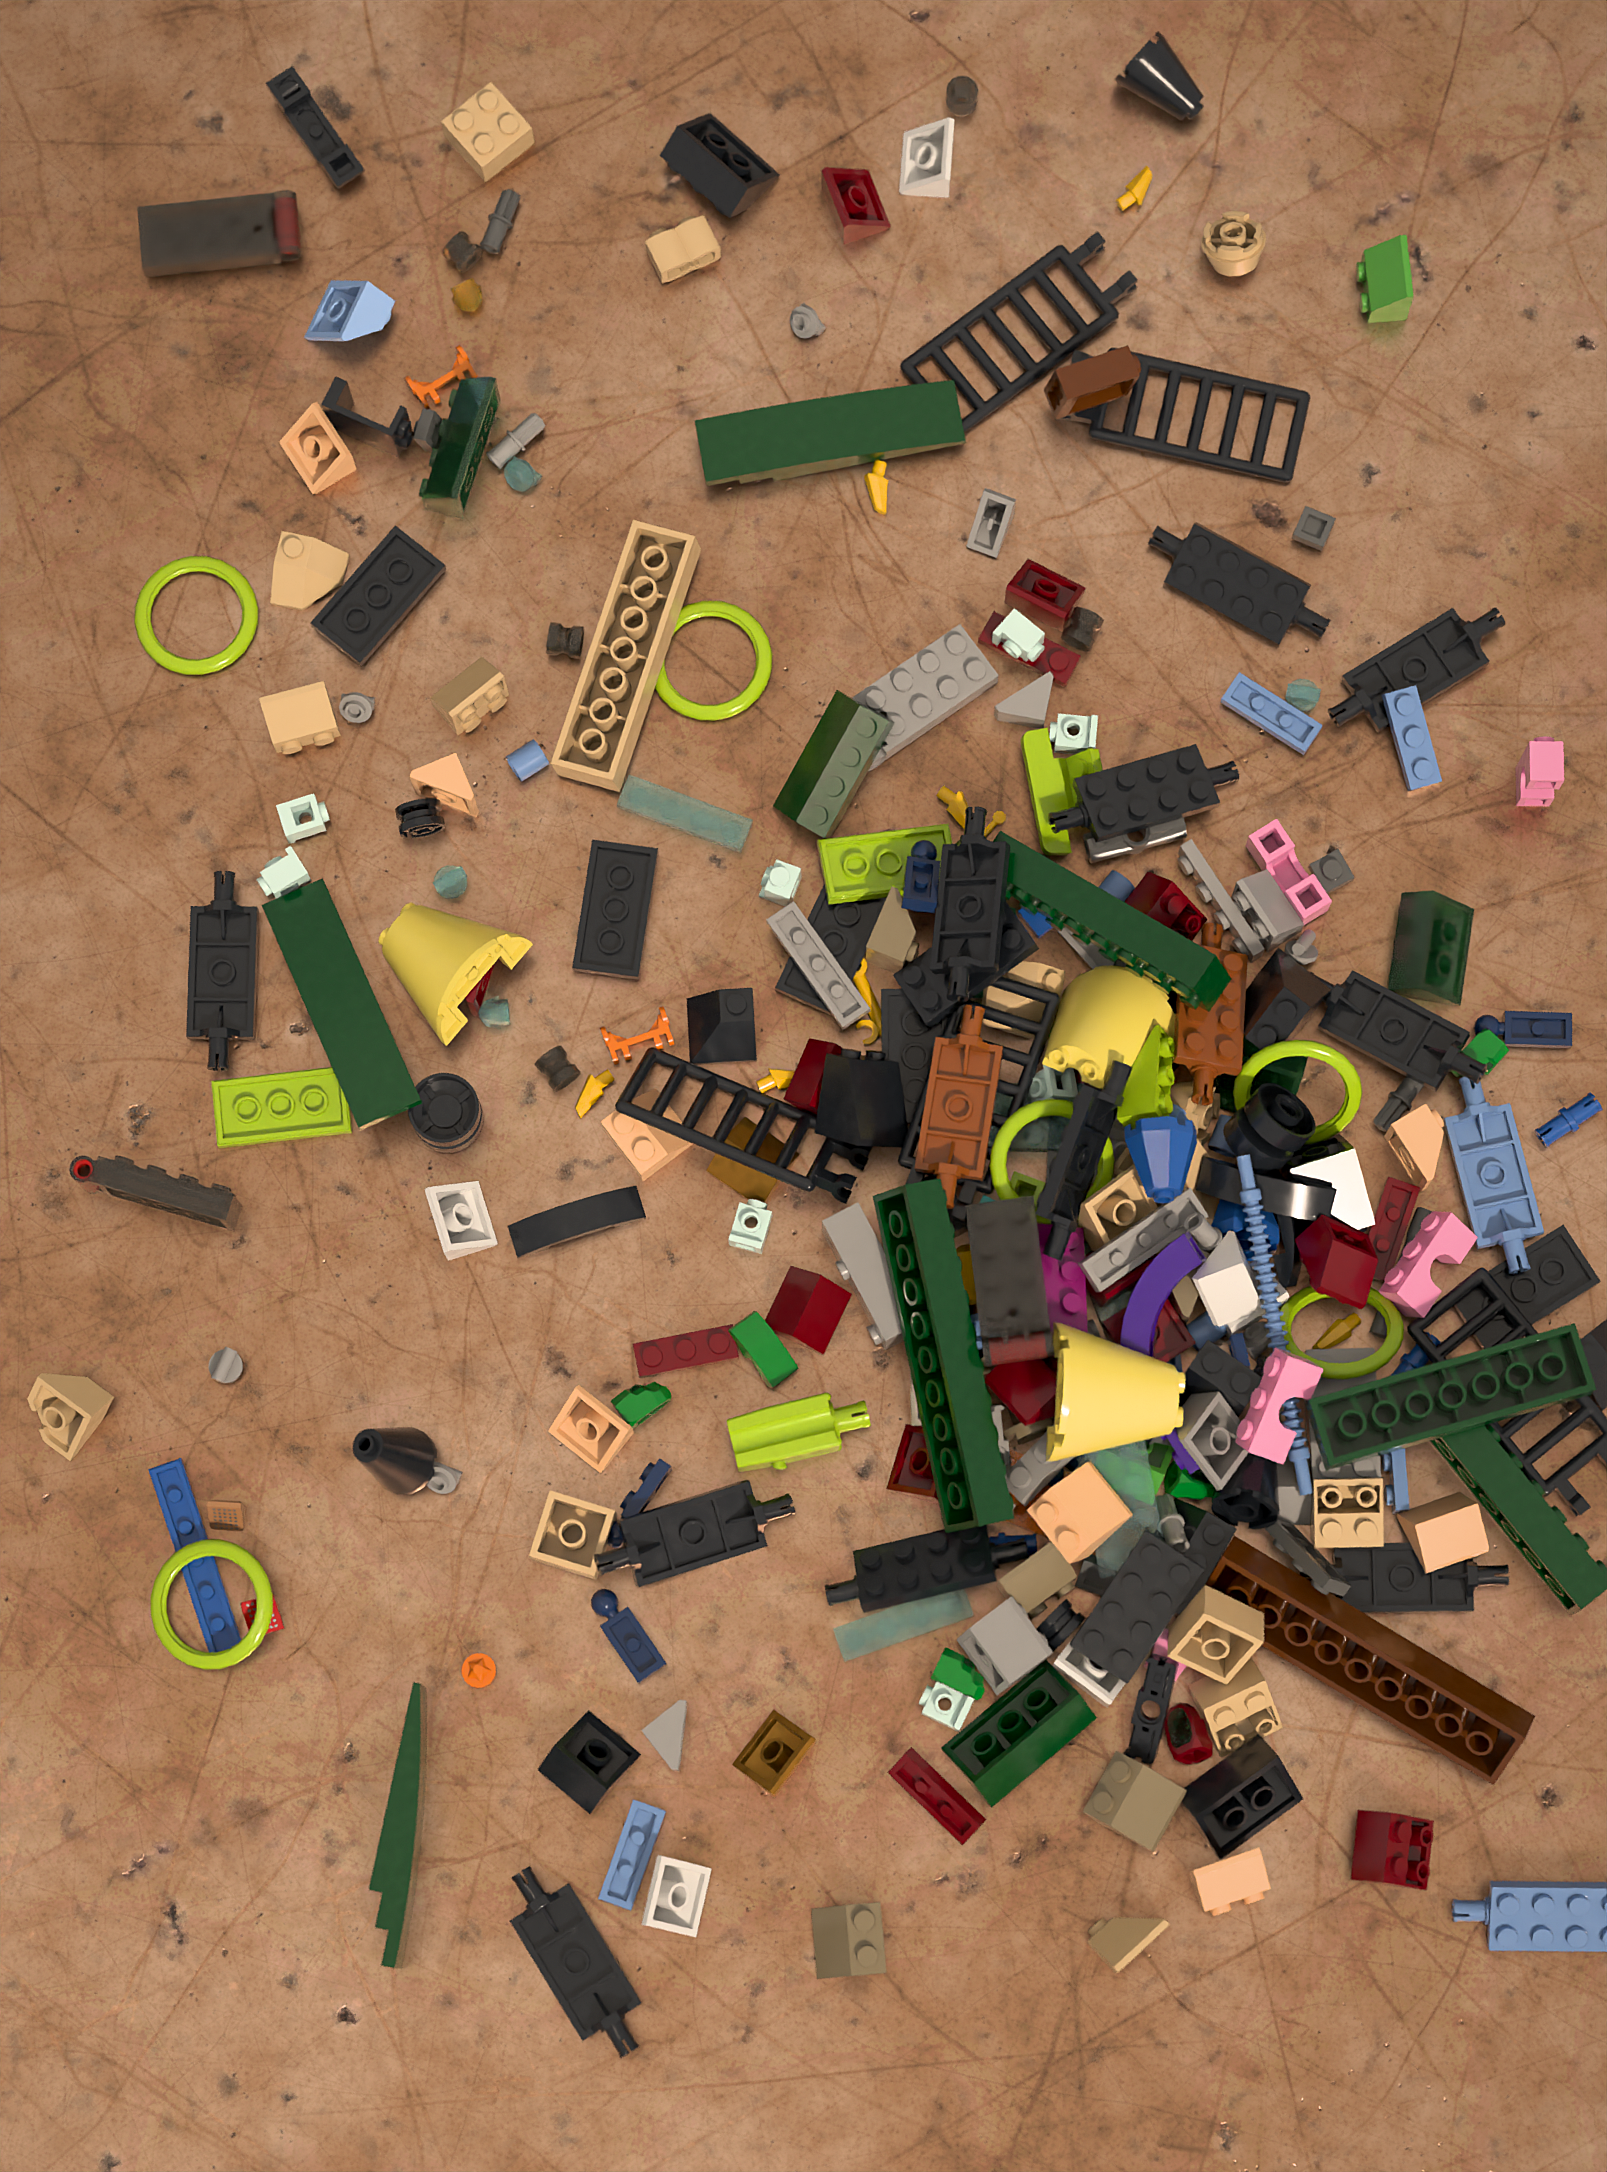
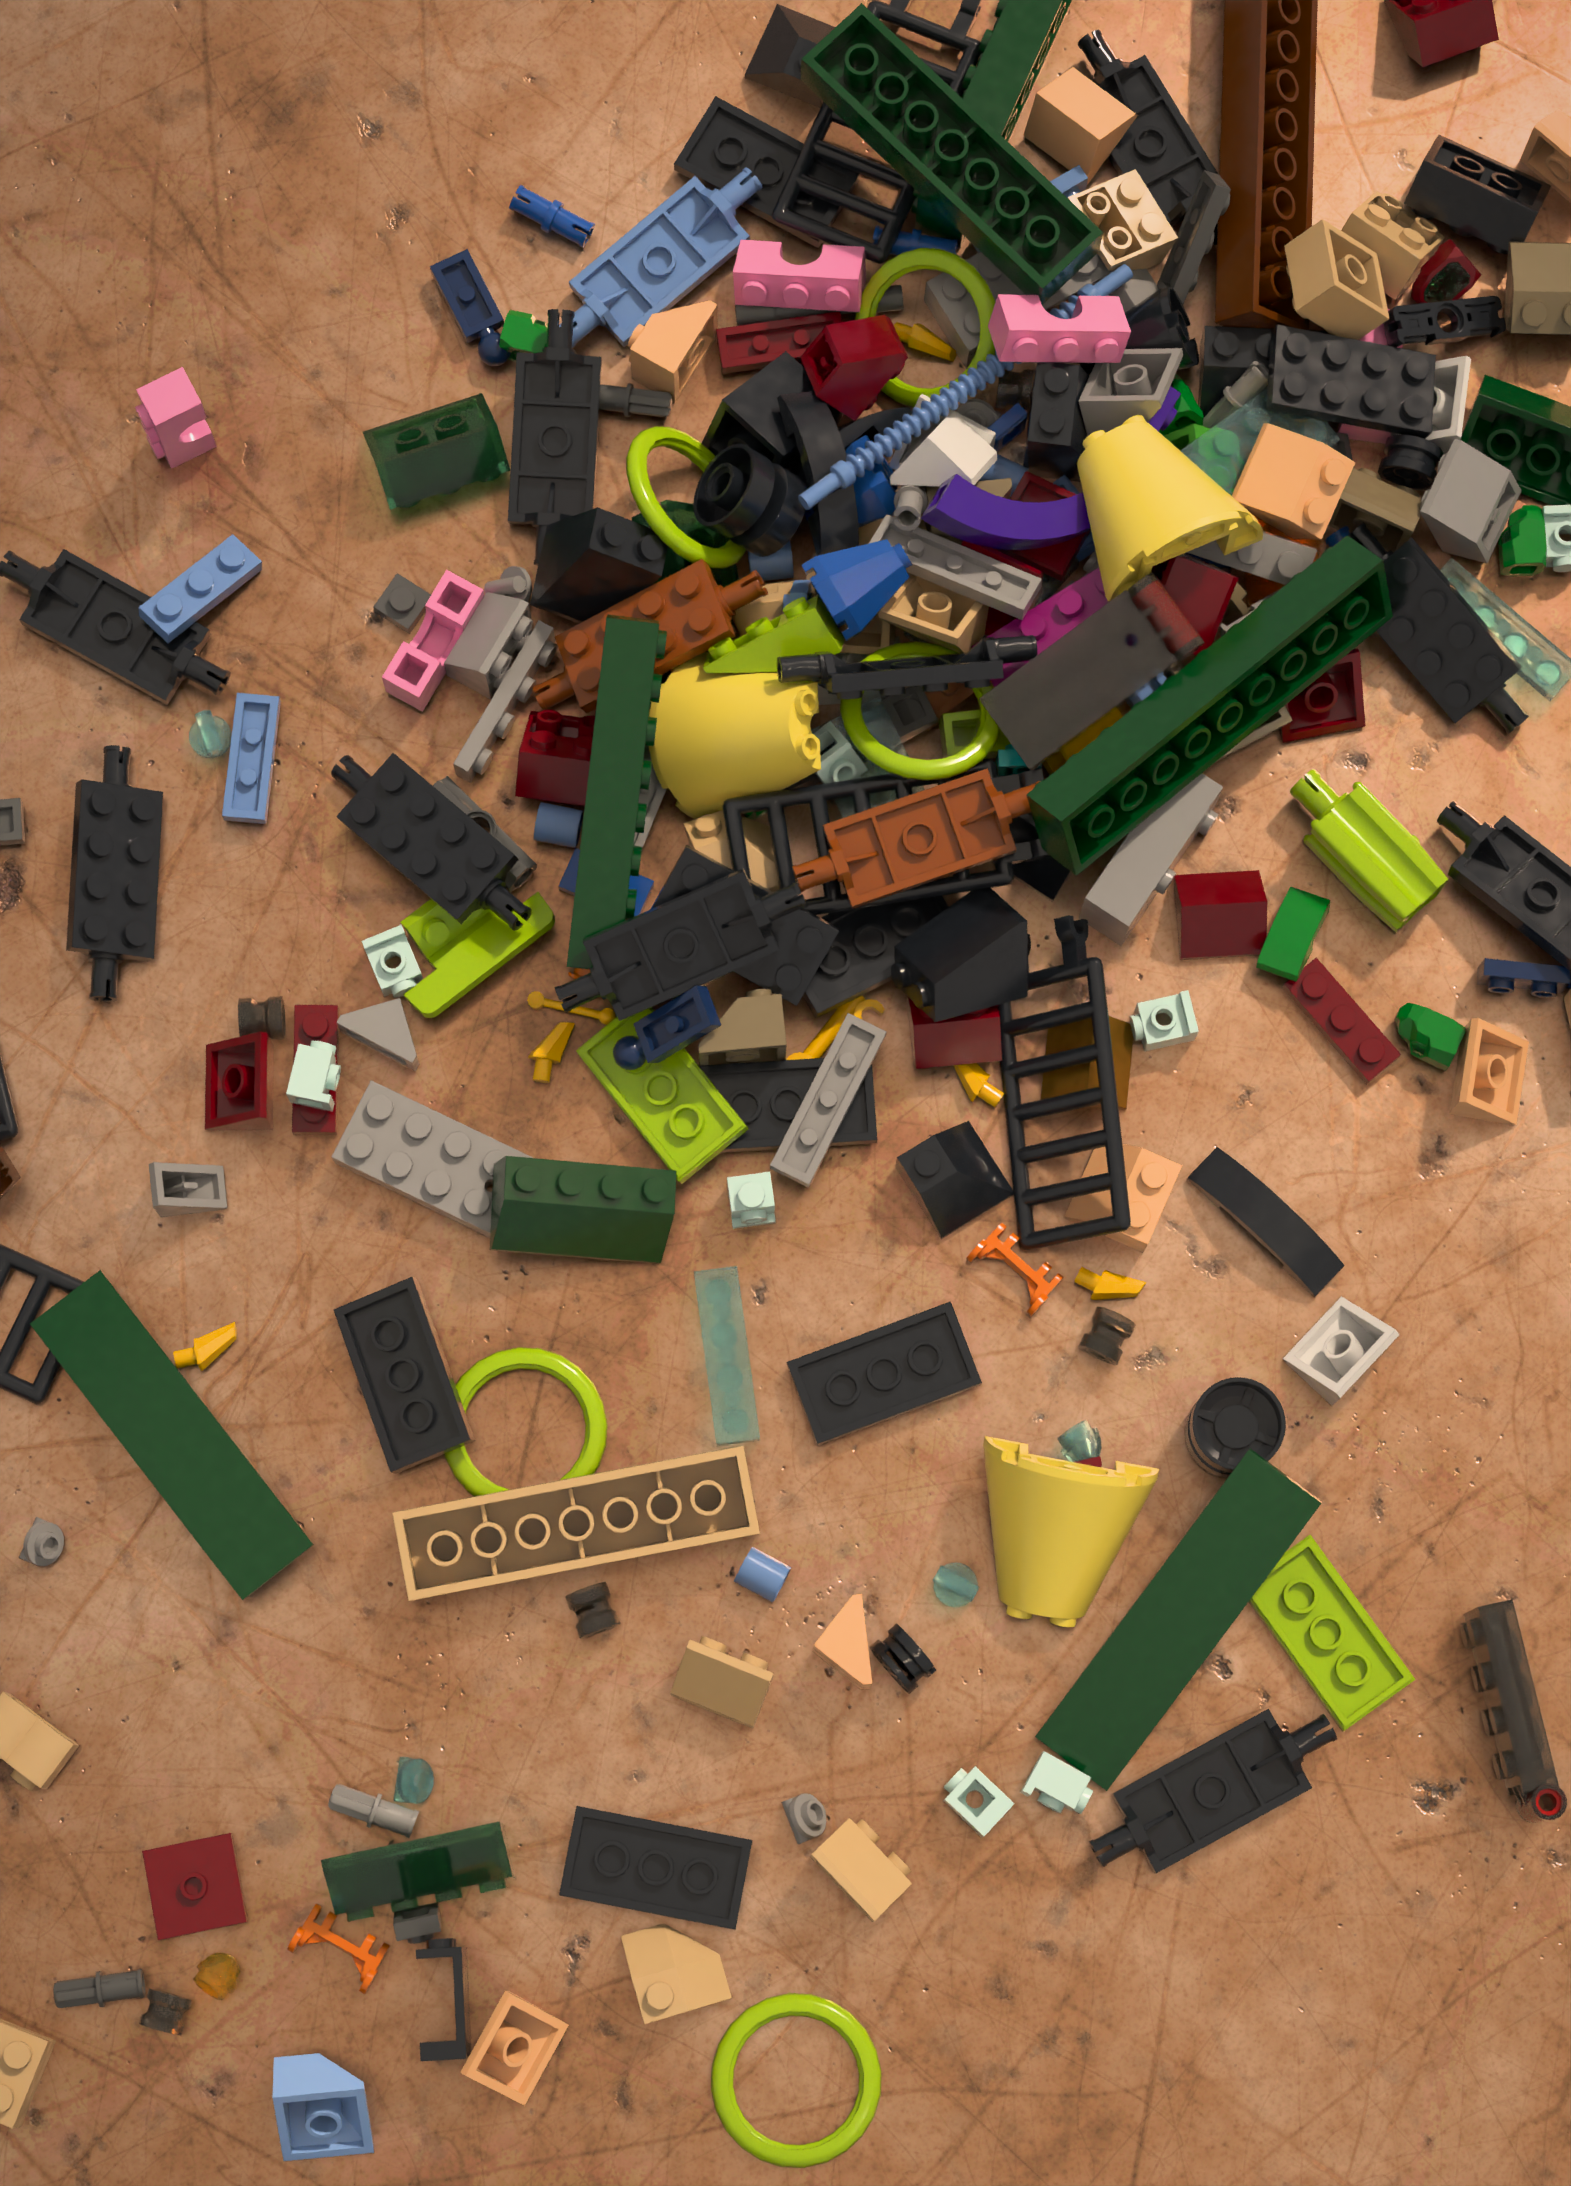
camera: 125 degrees left, 0 degrees up
none -> dark red plate [142,1833,248,1941]
none -> black plate [334,1277,475,1474]

